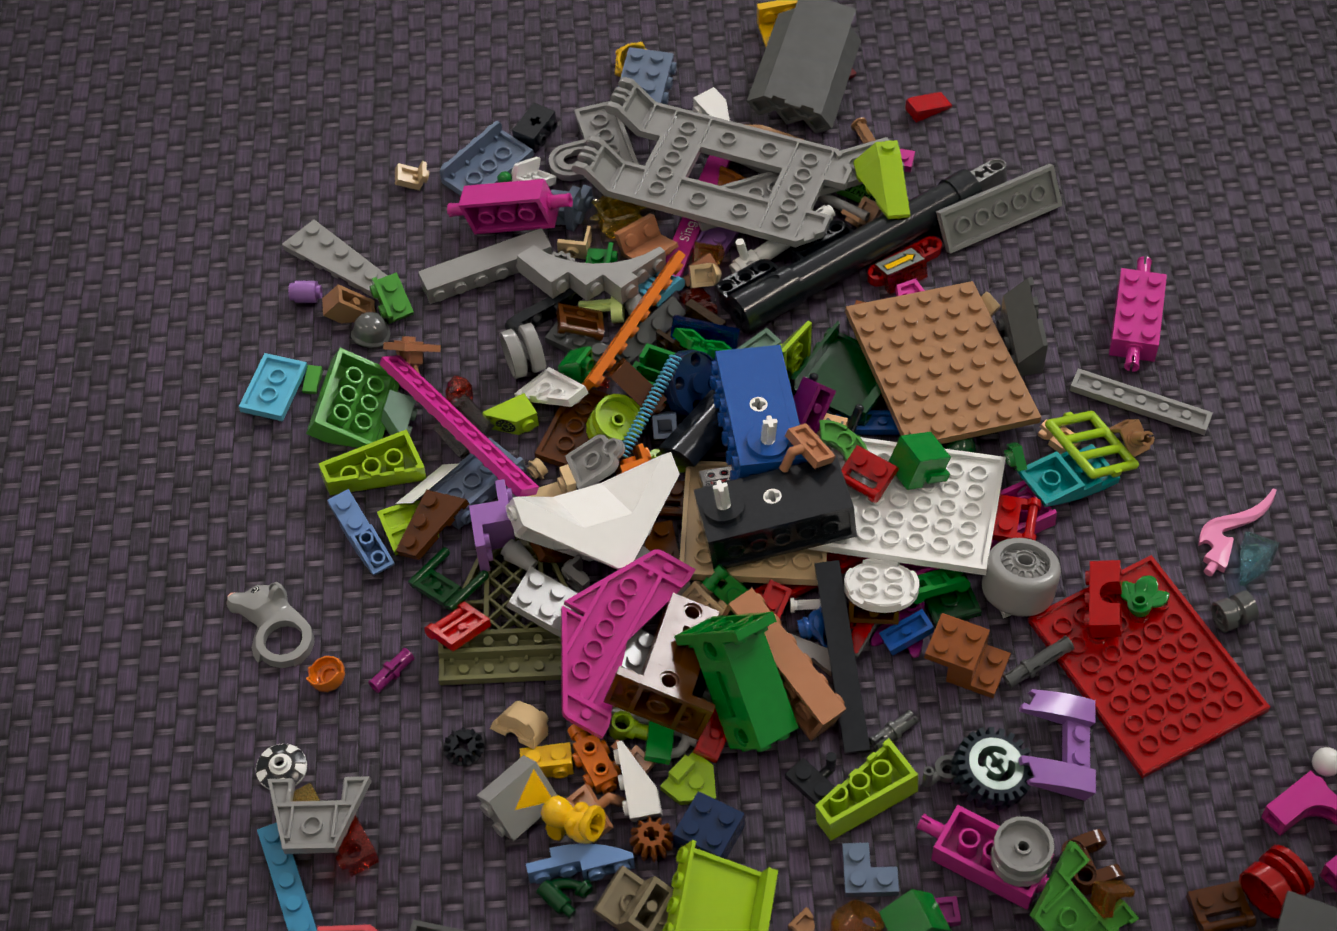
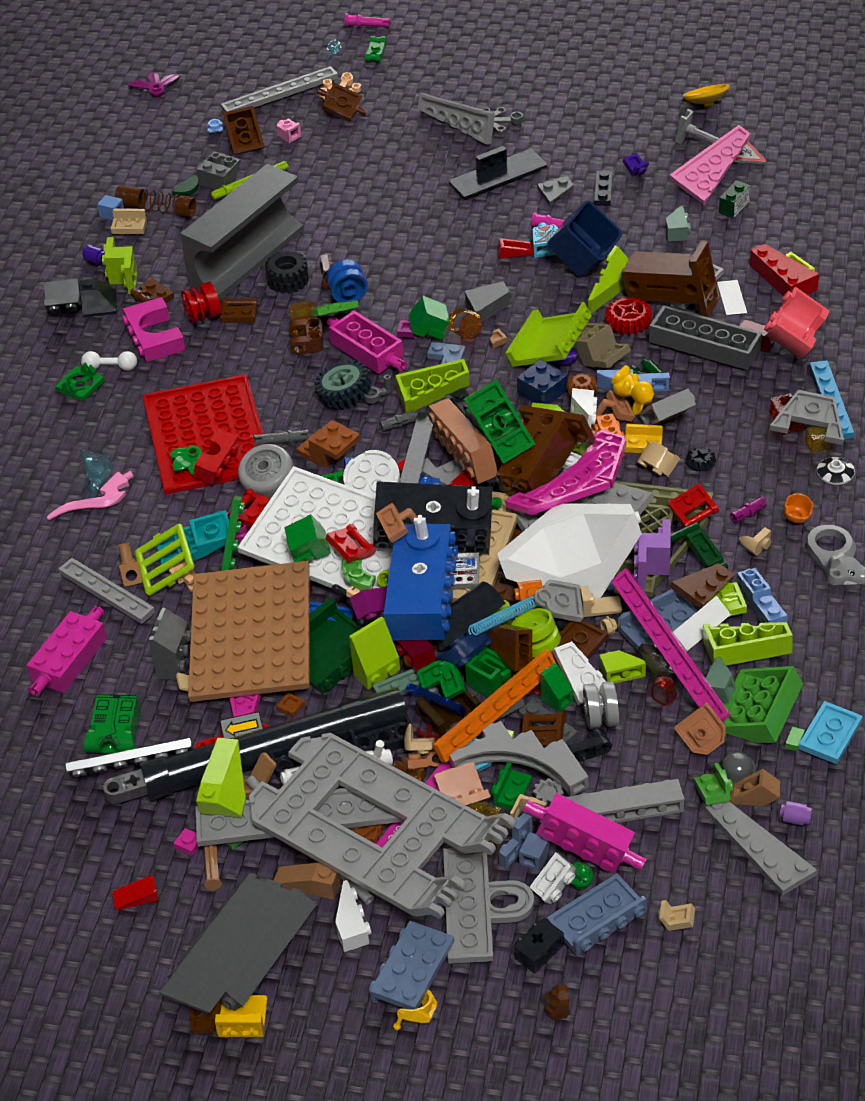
camera: 165 degrees left, 10 degrees down
light grey wheel [991,817,1054,887] -> none
medium lavender wedge [1018,689,1096,801] -> none
dark grey wheel [1211,590,1259,632] -> none
none -> green piece [83,694,141,753]
none -> reddish brown rock [544,984,570,1020]
none -> tan plate [739,527,771,556]

